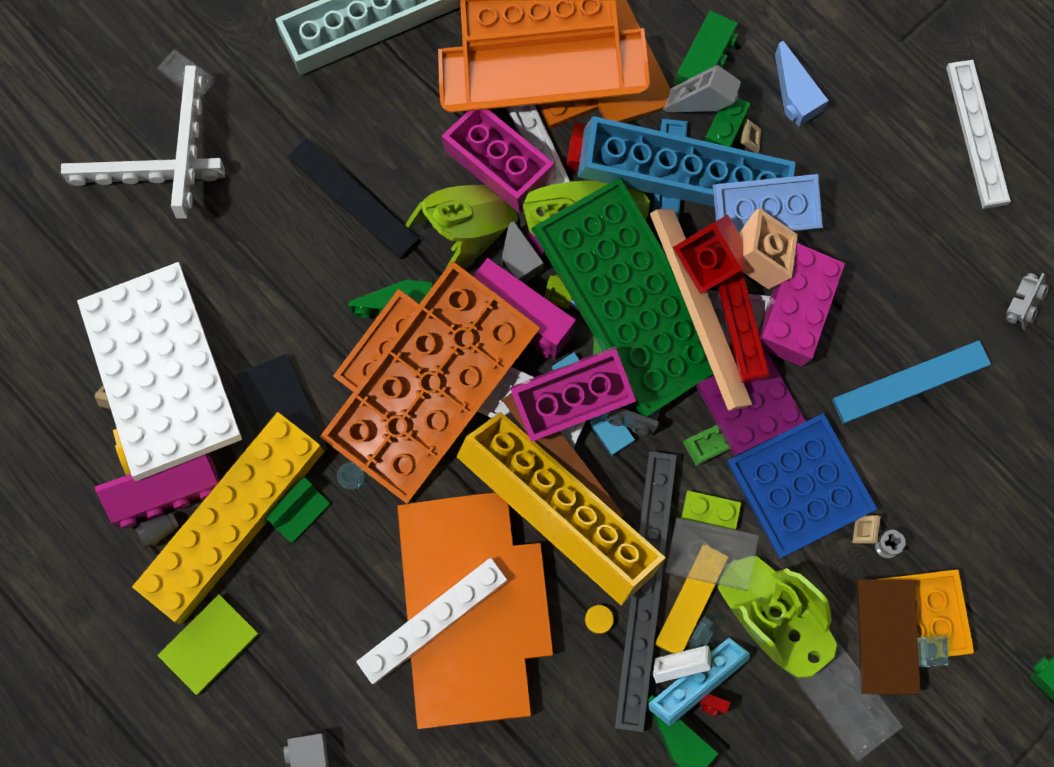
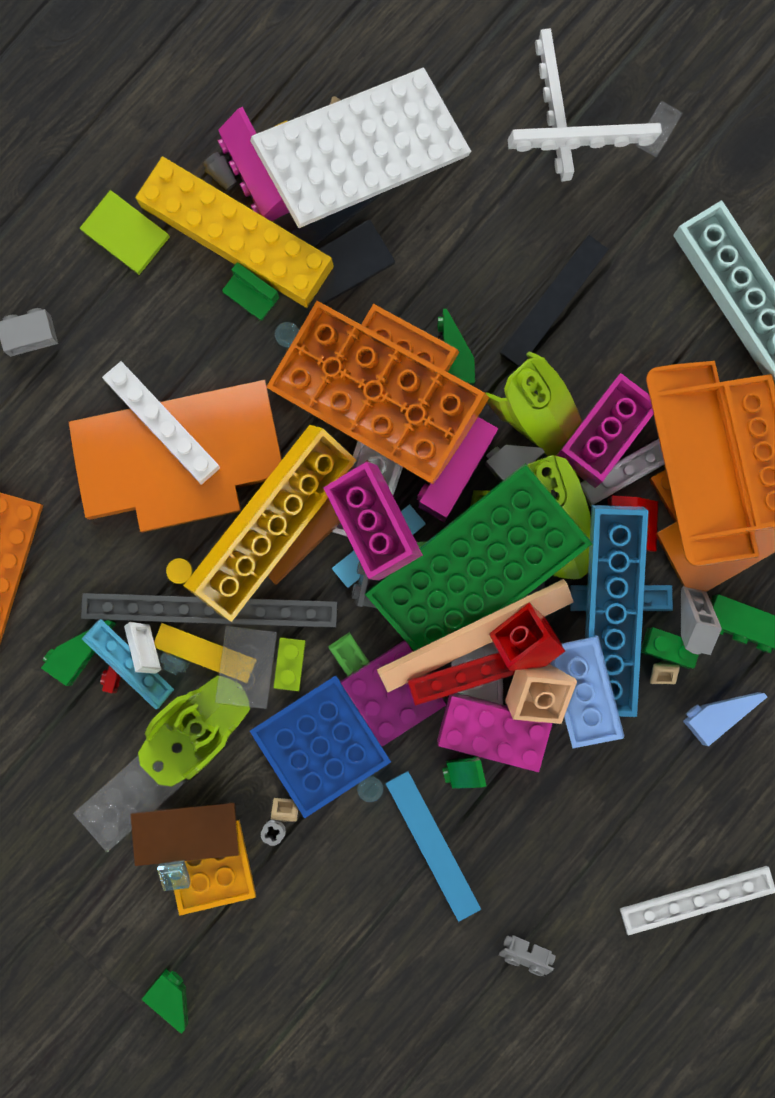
camera: 85 degrees right, 10 degrees up
none -> clear light blue plate [357,776,383,802]
none -> green slope [442,755,486,789]

